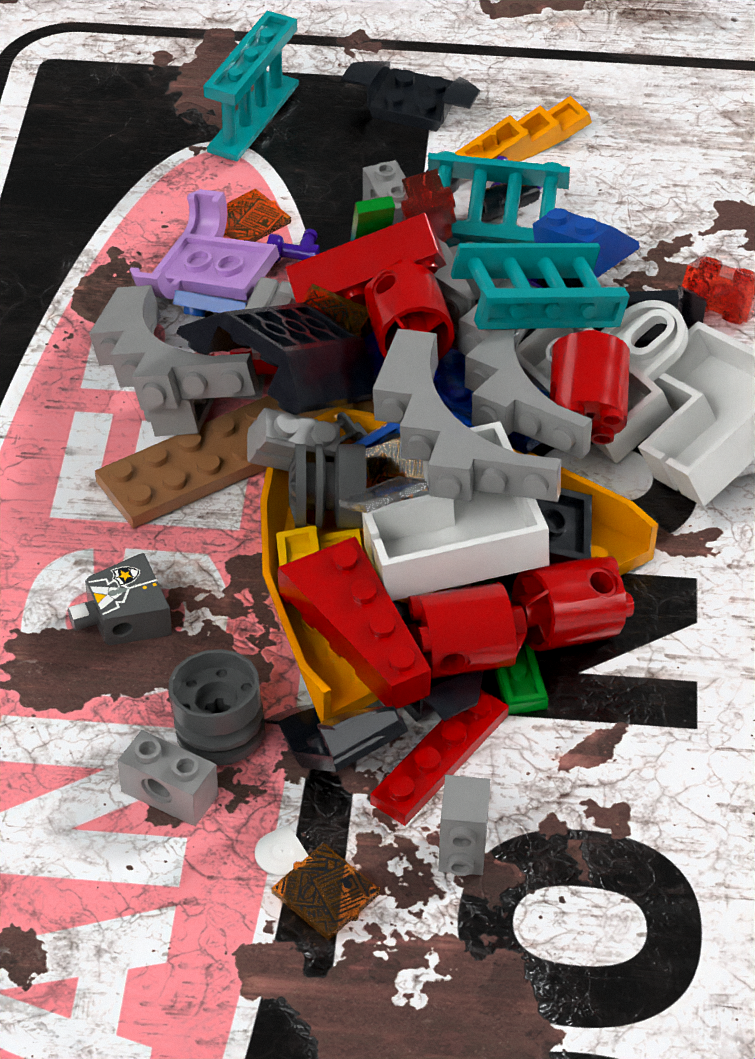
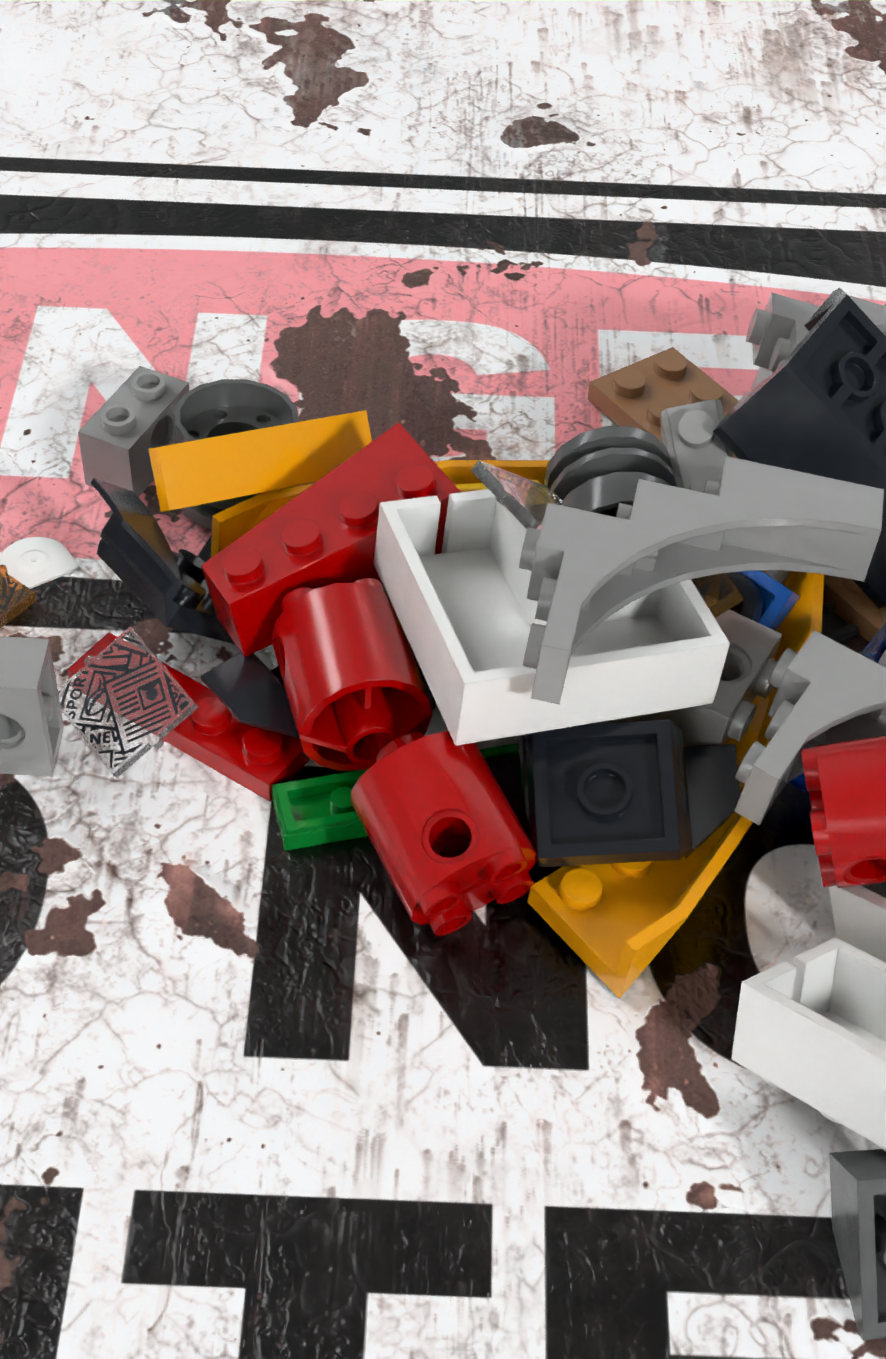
camera: 85 degrees right, 0 degrees up
dark grey torso [68,553,172,645] -> none
none -> clear piece [58,626,199,778]
none -> light orange slope [148,410,372,512]

